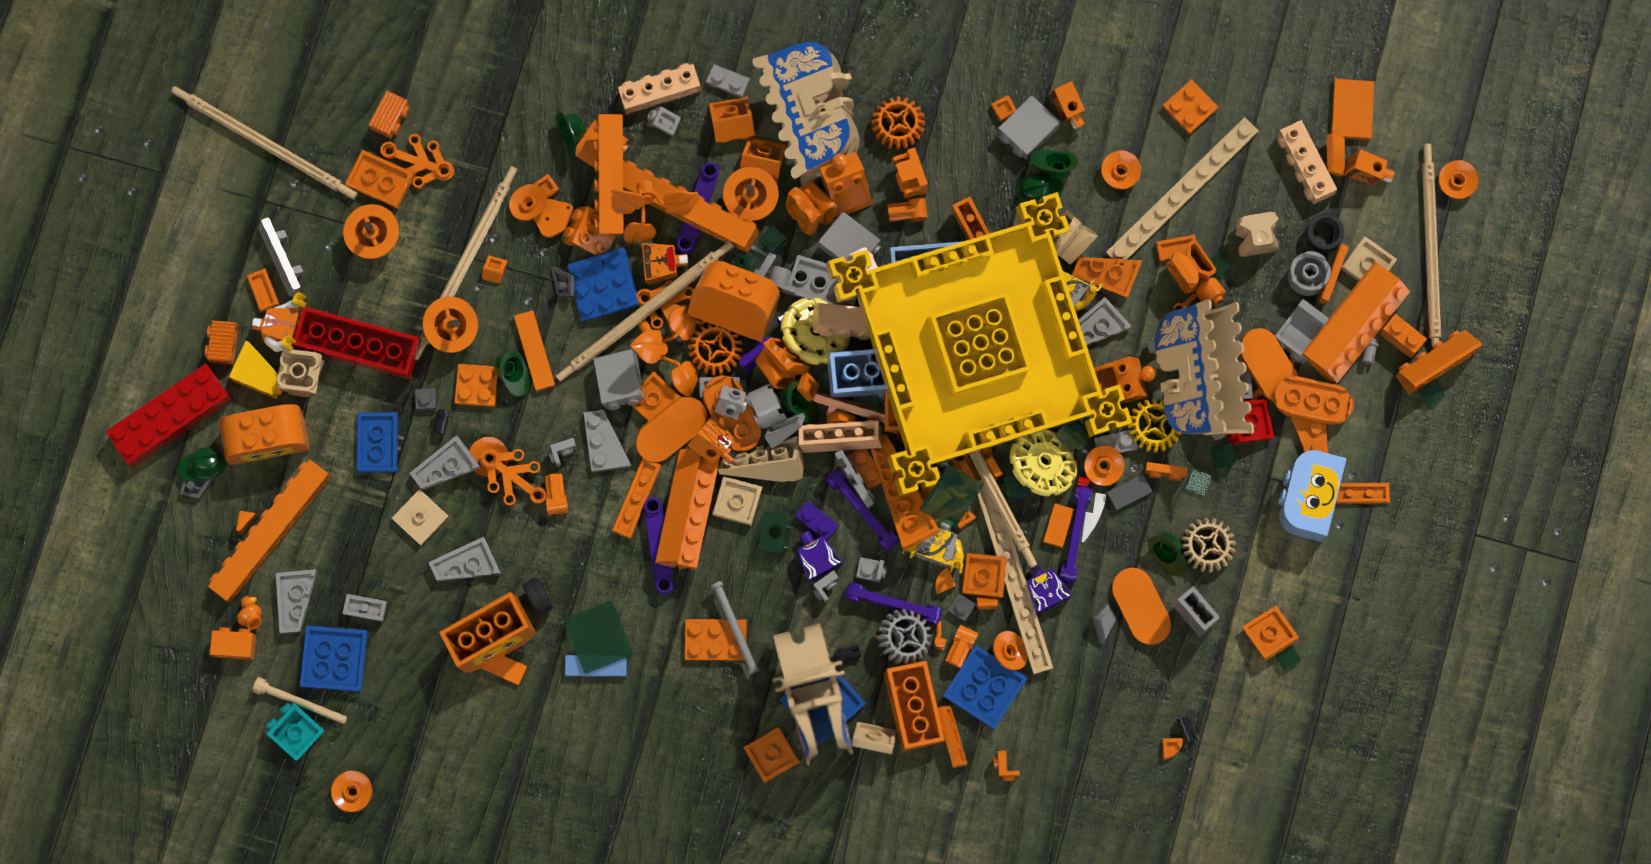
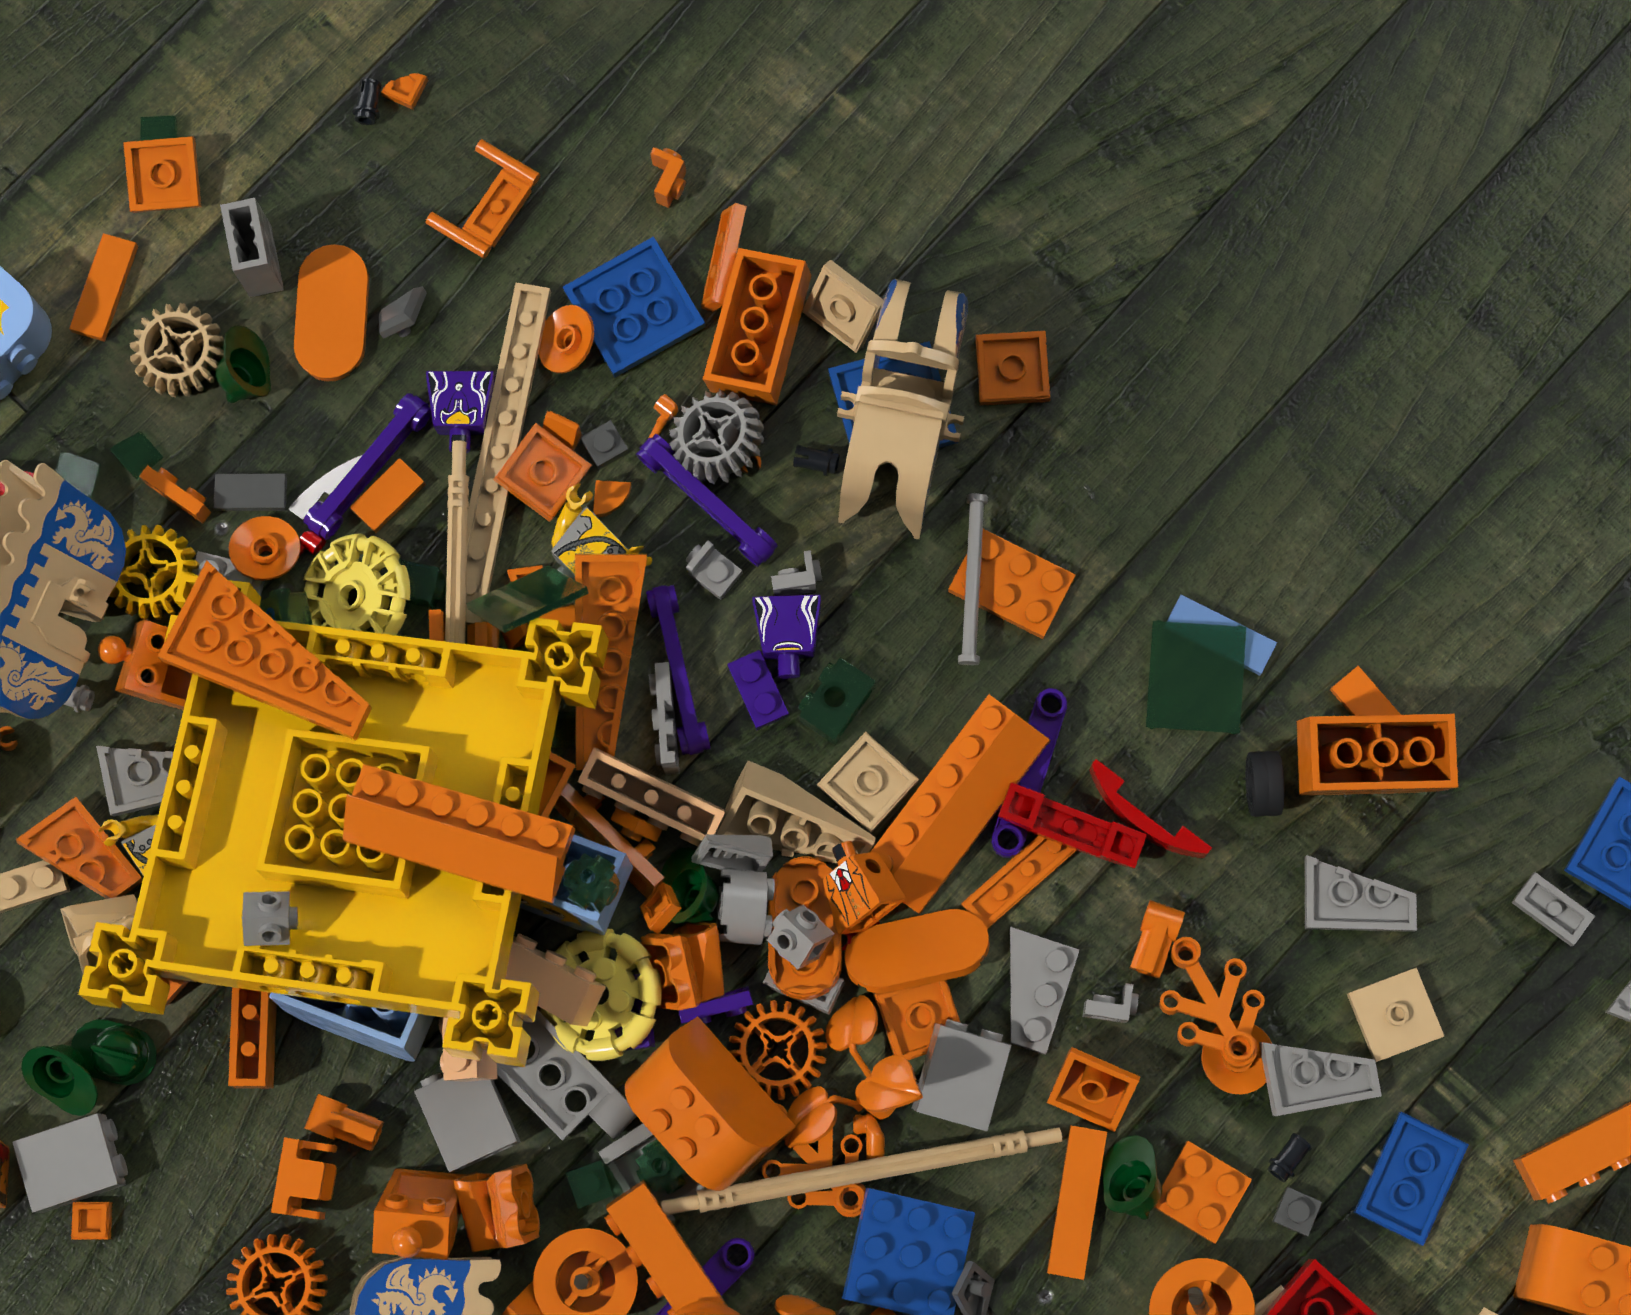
camera: 150 degrees left, 0 degrees up
orange torso [642,243,688,285] -> none
orange plate [848,449,881,490] -> none
orange piece [945,625,979,668] -> none
none -> orange tile [69,233,139,342]
none -> orange wing [157,560,372,741]
none -> light grey brick [242,891,298,946]
none -> orange slope [342,764,576,904]
none -> orange plate [425,139,540,259]
none -> clear green brick [563,853,621,914]
none -> red slope [998,782,1147,869]
none -> orange slope [1047,1047,1140,1132]
none -> red slope [1089,759,1212,858]

